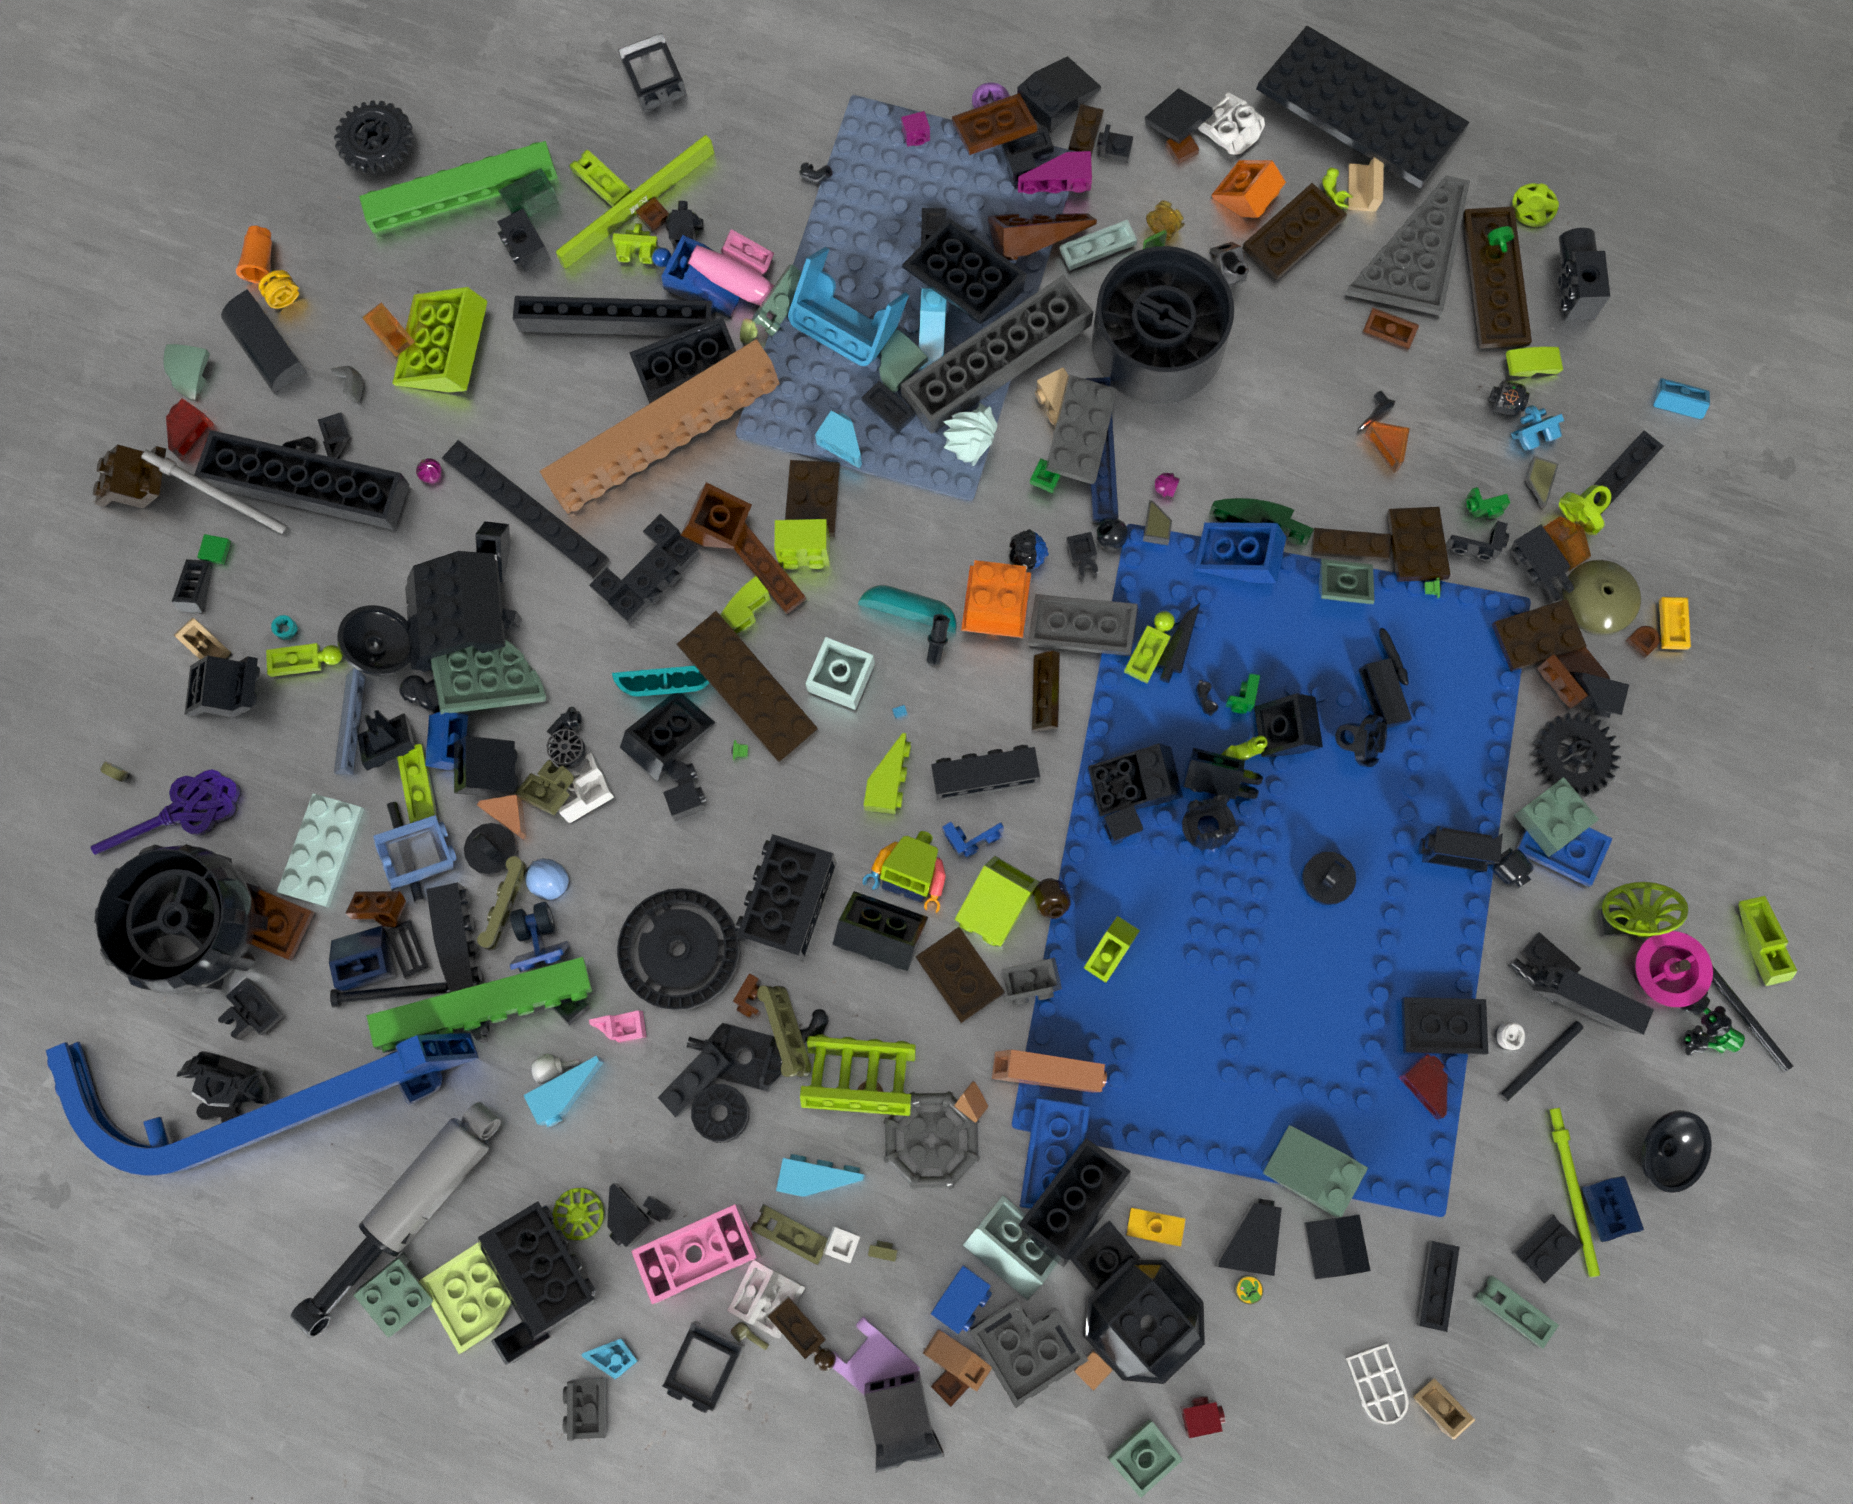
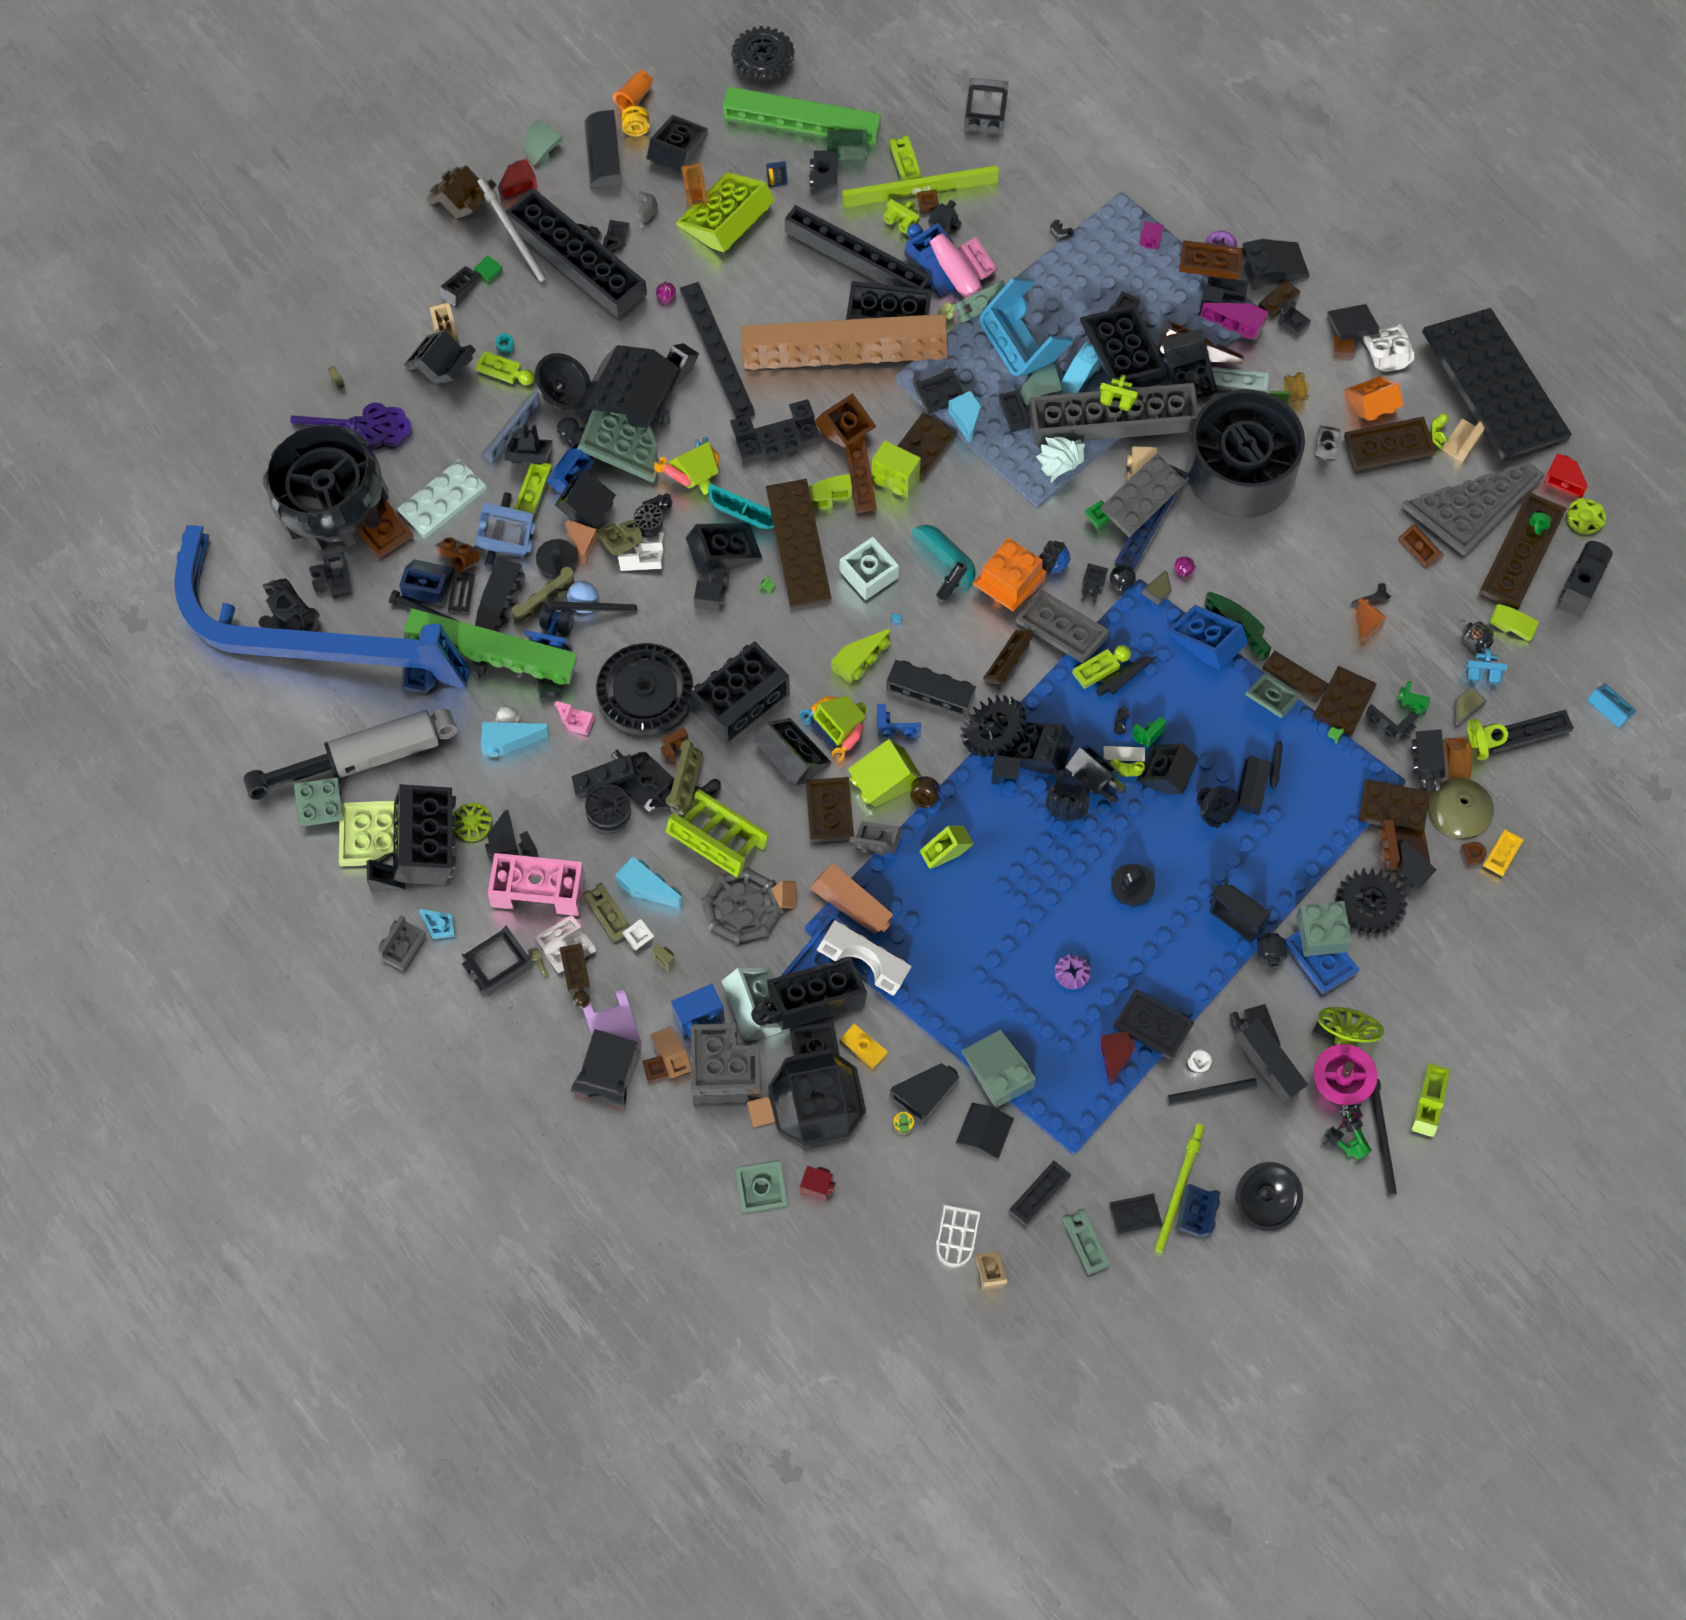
camera: 25 degrees right, 10 degrees down
none -> black bar [544,598,637,613]
none -> black slope [646,114,708,173]
none -> lime torso [654,437,719,495]
none -> black bush [751,998,780,1026]
none -> slope [766,161,788,187]
none -> white arch [817,920,911,996]
none -> black plate [913,368,964,414]
none -> black gear [960,695,1027,757]
none -> medium lavender gear [1055,954,1090,989]
none -> lime hips [1100,375,1138,411]
none -> white sticker [1104,746,1145,761]
none -> black slope [1161,328,1218,398]
none -> red slope [1544,453,1588,498]

